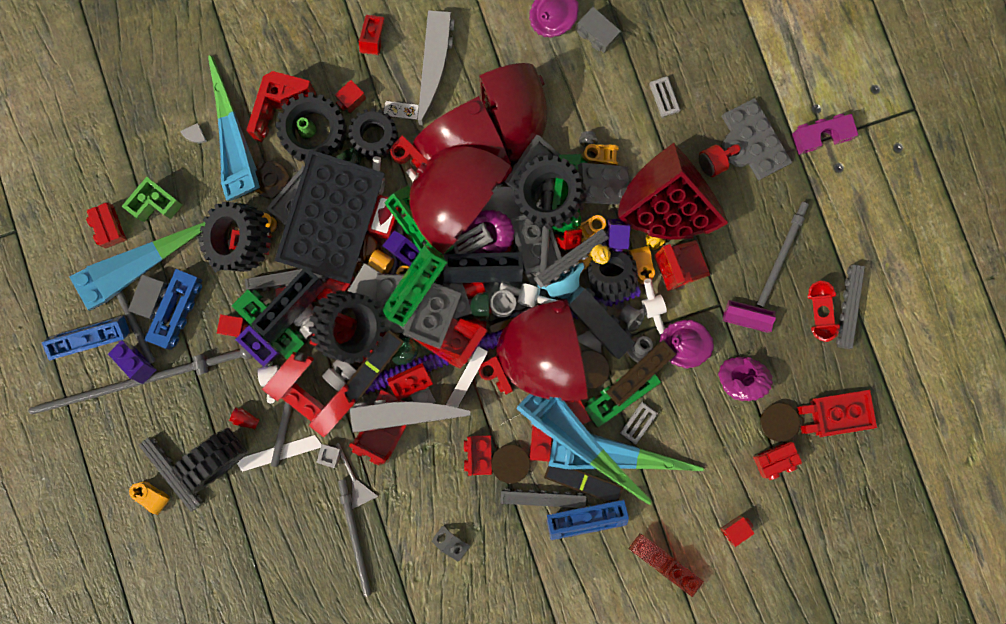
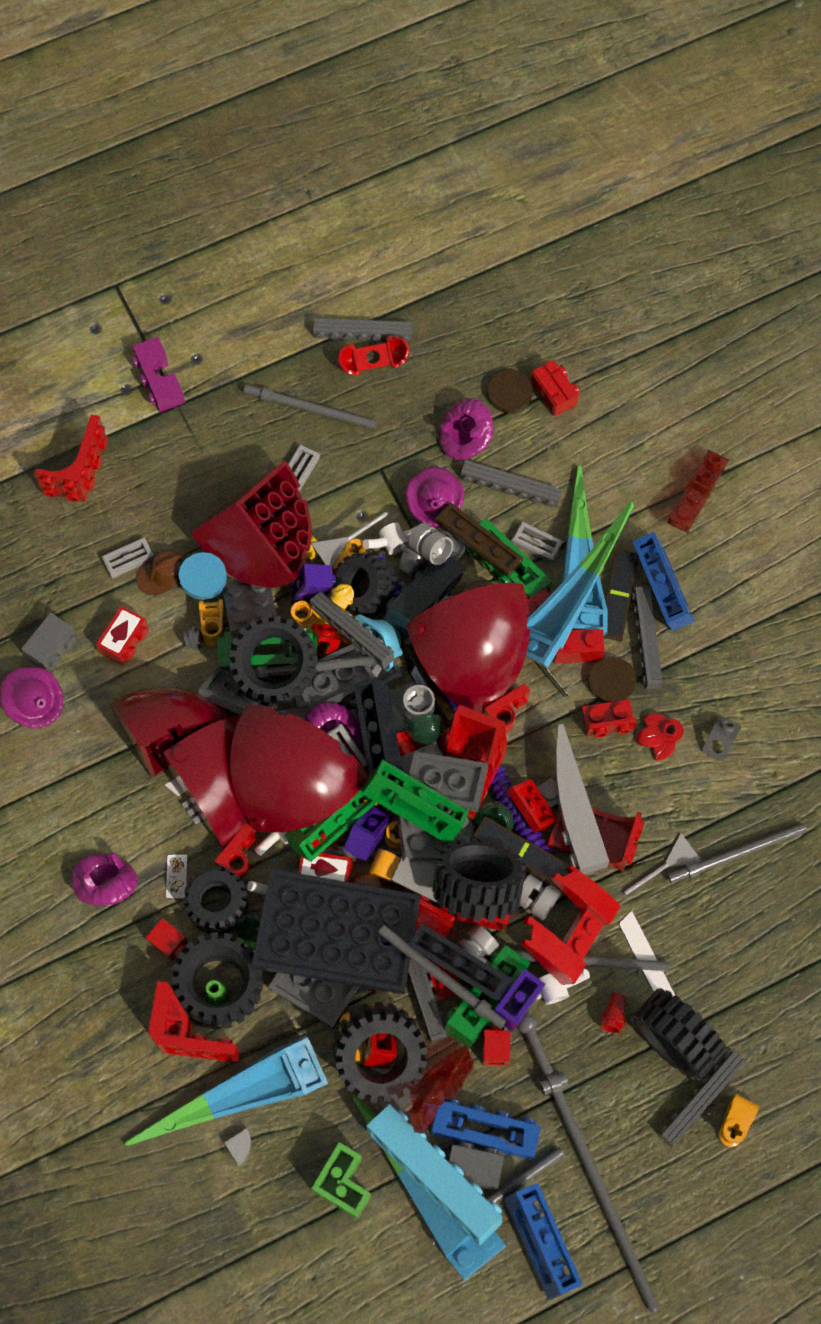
camera: 95 degrees left, 15 degrees down
red brick [86,202,127,248] -> none
dark purple brick [108,340,156,384] -> none
dark brown tile [255,160,290,198] -> none
light grey plate [316,444,342,468] -> none
red plate [359,15,385,56] -> none
light grey slope [418,10,455,126] -> none
white sticker [446,347,488,408] -> none
white piece [499,283,558,308] -> none
red bracket [654,240,710,291] -> none
dark grey plate [698,98,792,181] -> none
red brick [720,515,755,547] -> none
magenta piece [722,300,776,333] -> none
red tile [797,390,877,437] -> none
none -> red bracket [34,414,108,502]
none -> magenta piece [72,853,138,906]
none -> brick [96,606,149,666]
none -> reddish brown piece [136,551,187,595]
none -> dark azure piece [179,552,227,601]
none -> light grey tile [288,445,320,492]
none -> light grey piece [311,512,388,567]
none -> medium azure brick [367,1104,502,1246]
none -> dark grey bar [378,925,506,1029]
none -> light grey wheel [409,523,453,565]
none -> clear red slope [409,1046,474,1134]
none -> dark grey piece [461,460,562,508]
none -> red plate [636,713,684,761]

